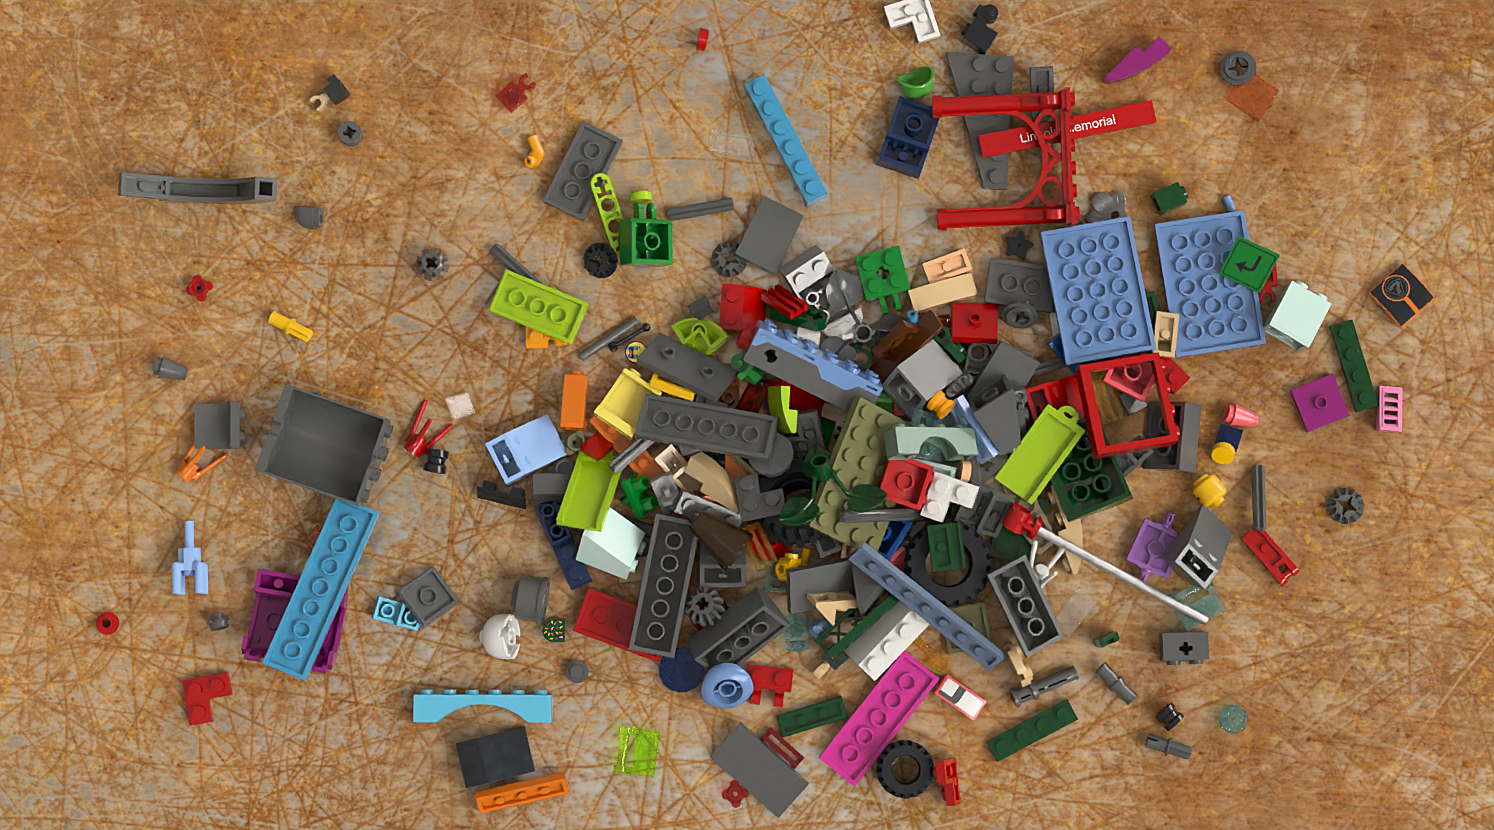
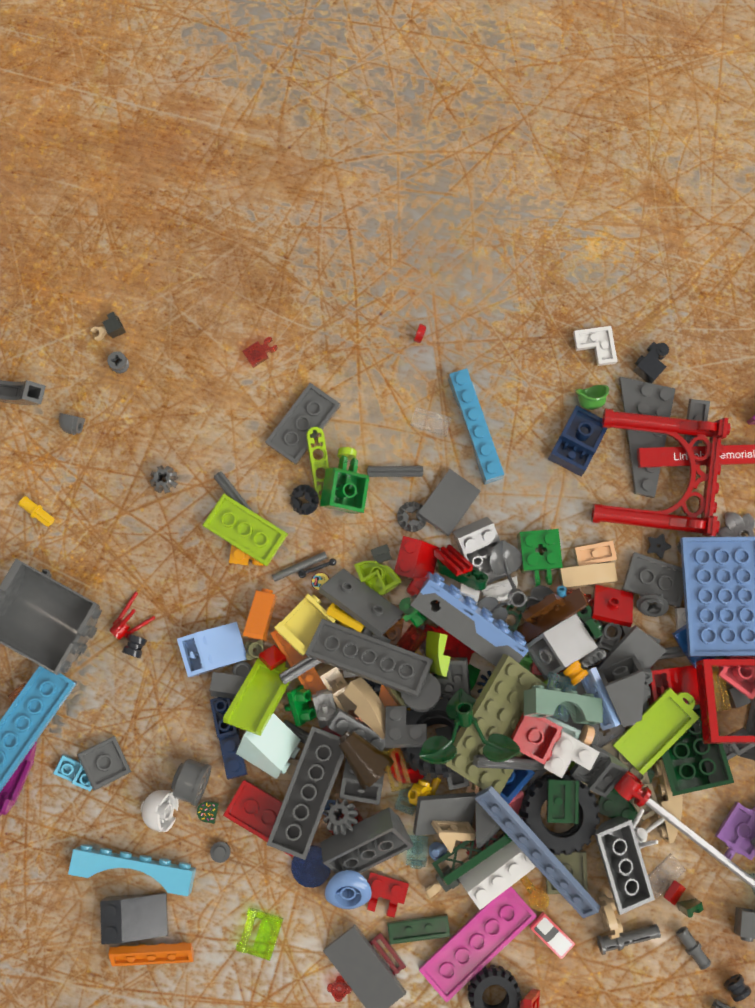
camera: 10 degrees right, 5 degrees down
clear slope [445,392,475,421] -> none
black piece [477,480,526,510] -> none
light orange arm [524,135,544,169] -> none
dark green plate [986,699,1078,762] -> none
none -> red tile [664,880,686,905]

